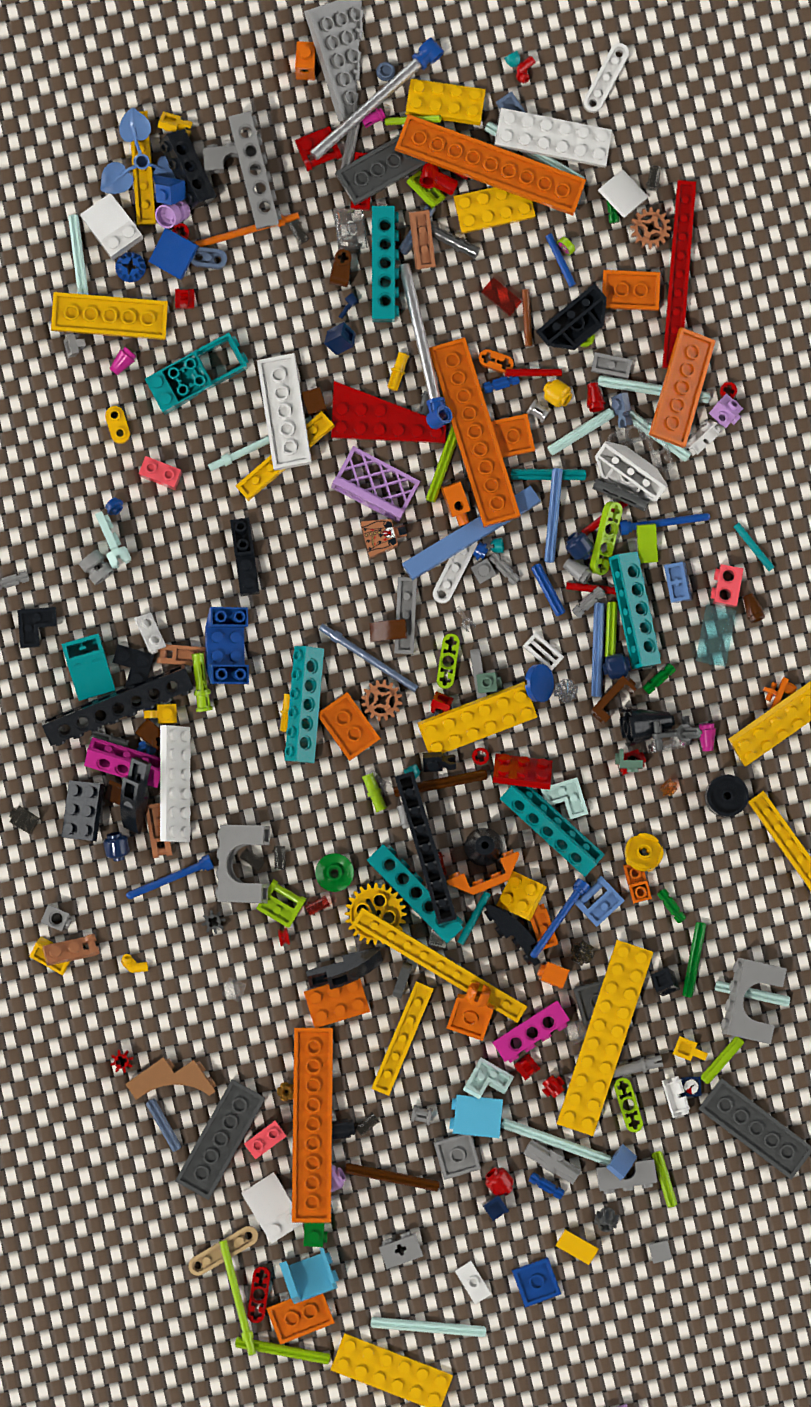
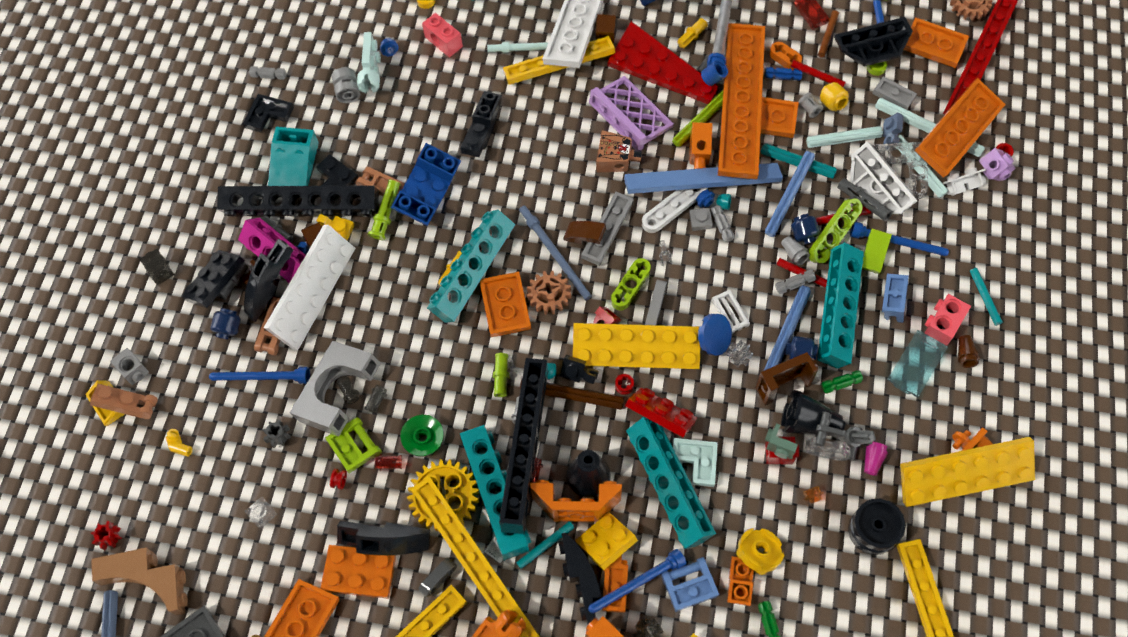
camera: 30 degrees right, 20 degrees down
white hinge [134,613,166,654] -> none
sand green bracket [476,672,502,694] -> none
blue axle [531,563,565,616] -> none
red cone [587,382,606,412] -> none
lime axle [605,601,617,657] -> none

